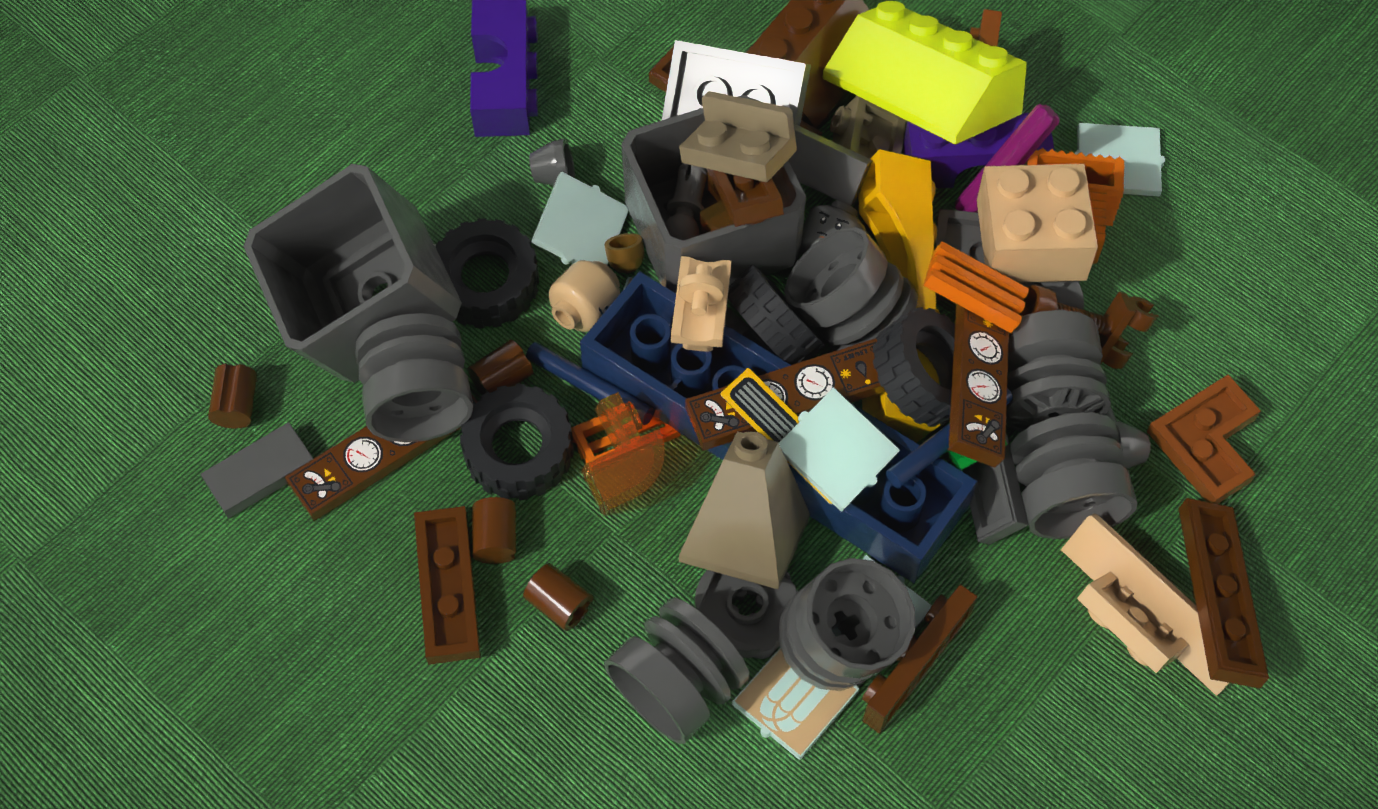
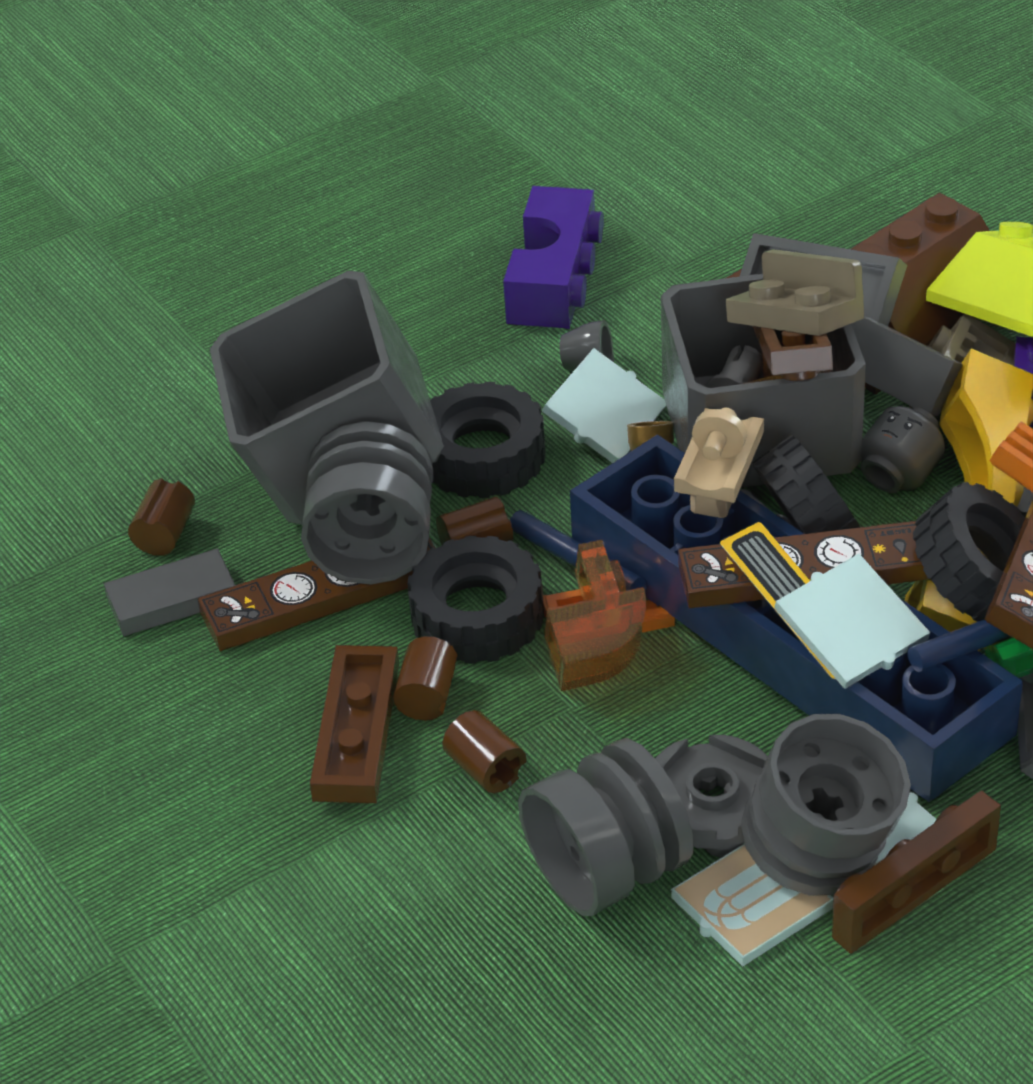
camera: 15 degrees right, 20 degrees down
tan head [549,260,620,332] -> none
dark tan slope [679,431,810,590] -> none
dark grey wheel [784,227,918,351] -> none

